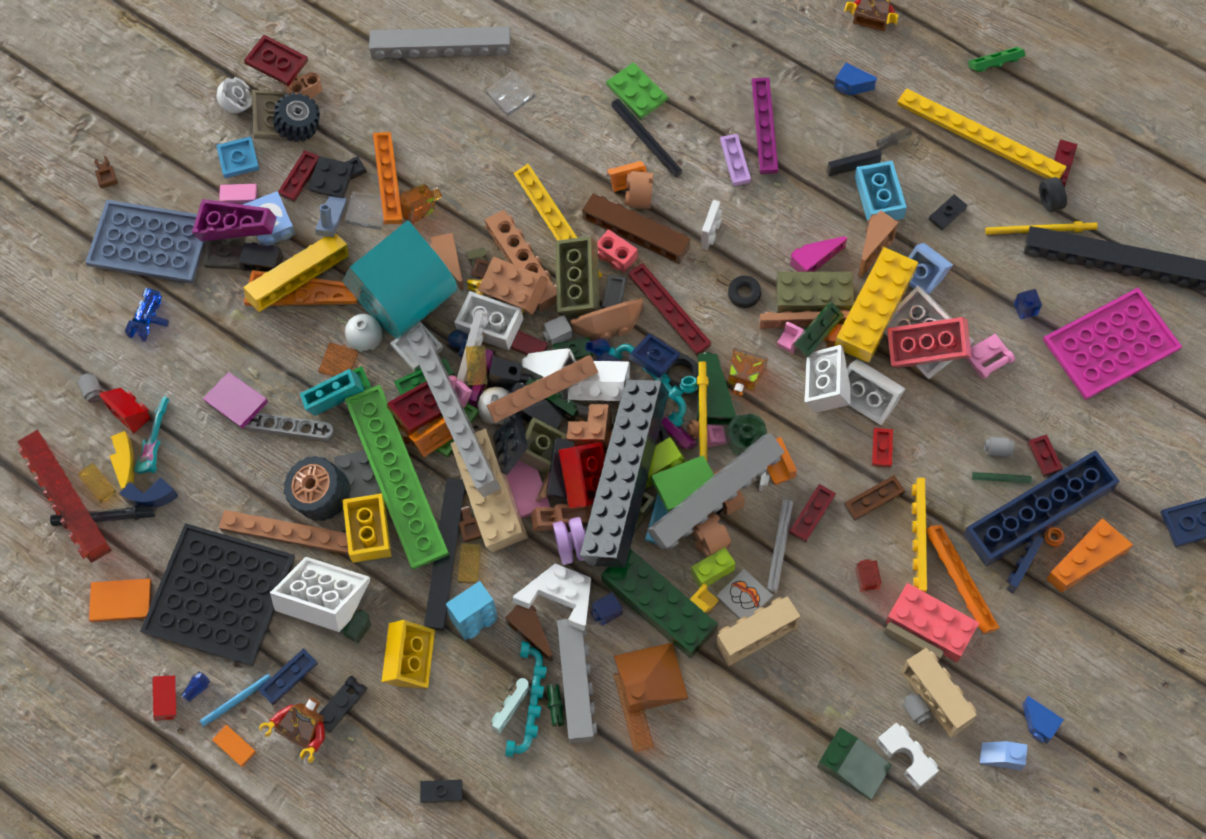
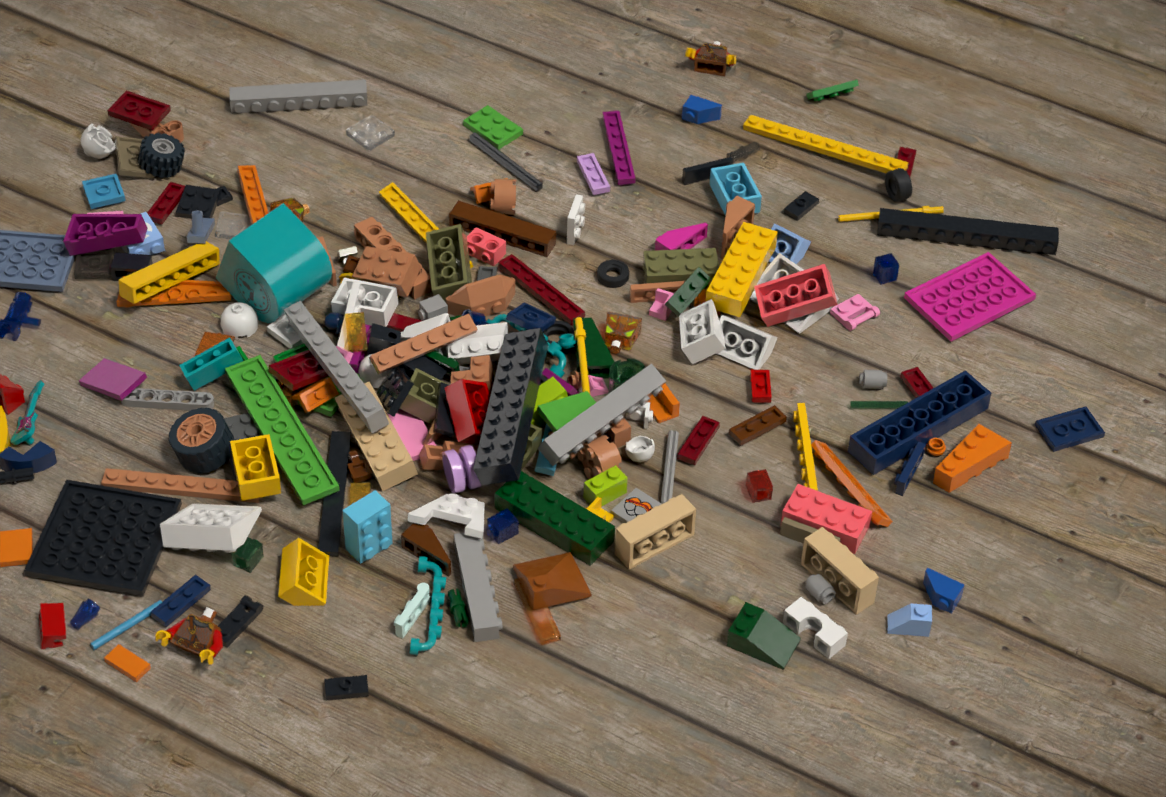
camera: 10 degrees left, 20 degrees down
none -> white hair [625,436,655,462]

